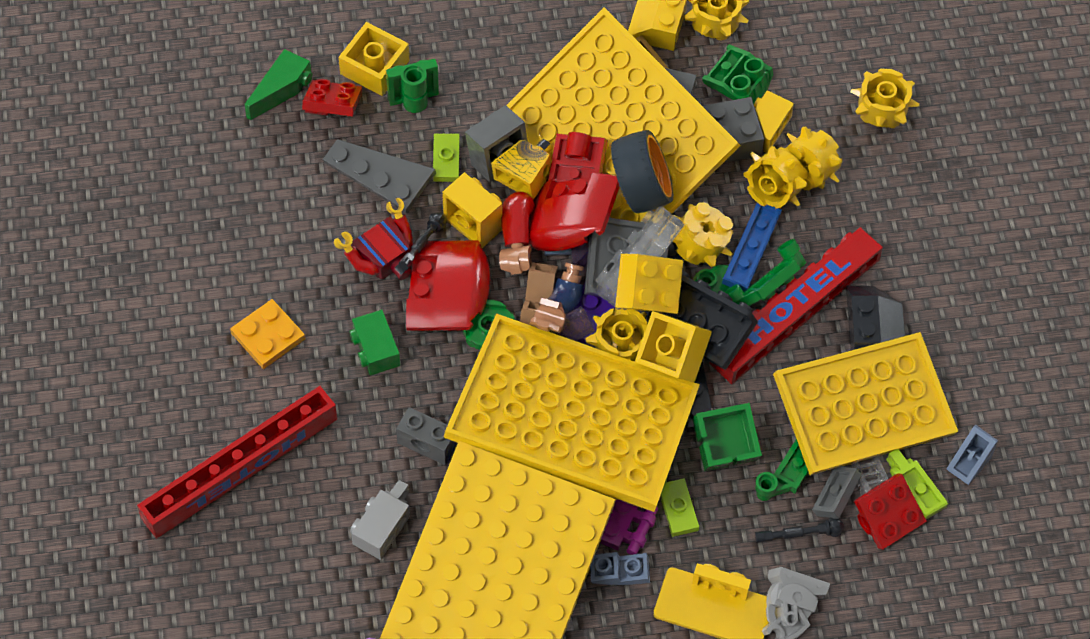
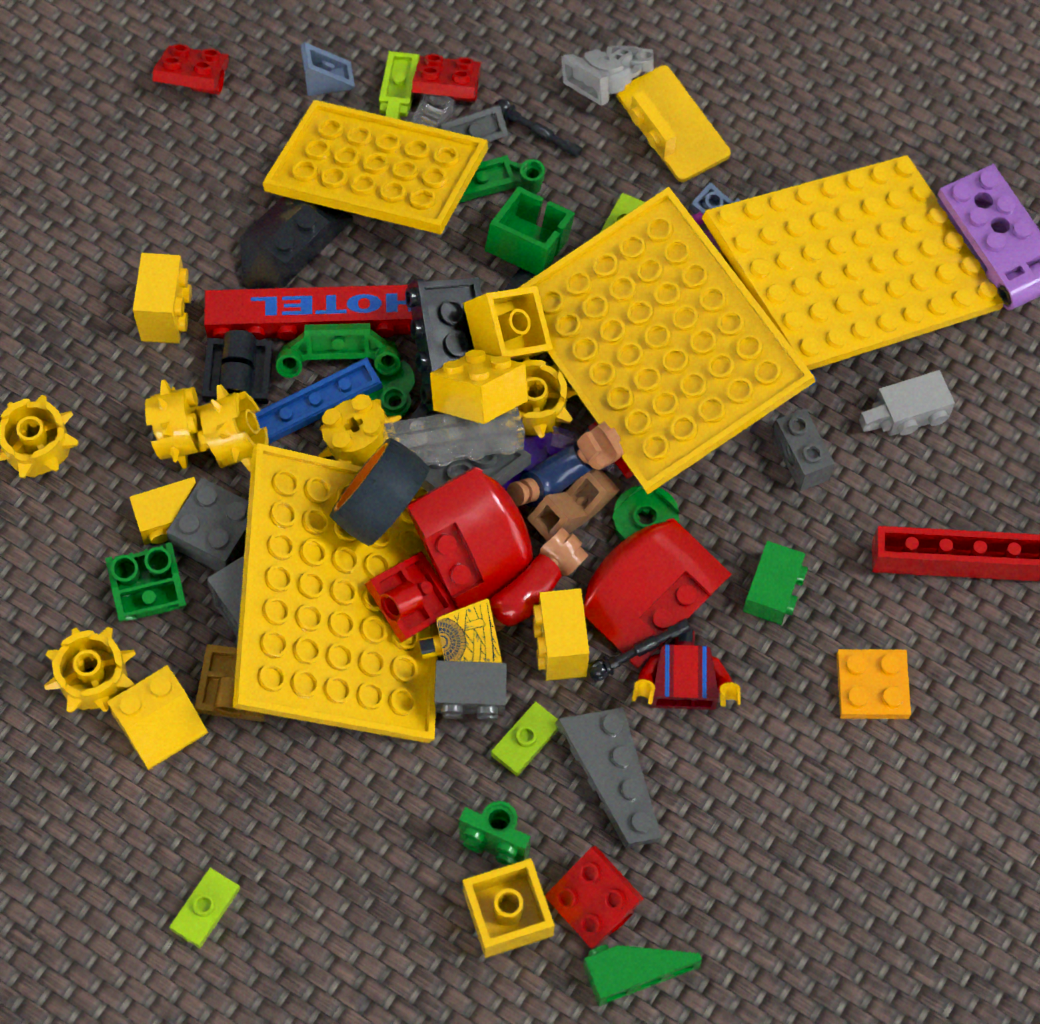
camera: 140 degrees left, 5 degrees up
none -> yellow brick [133,253,192,344]
none -> red plate [153,44,229,95]
none -> black plate [202,330,274,405]

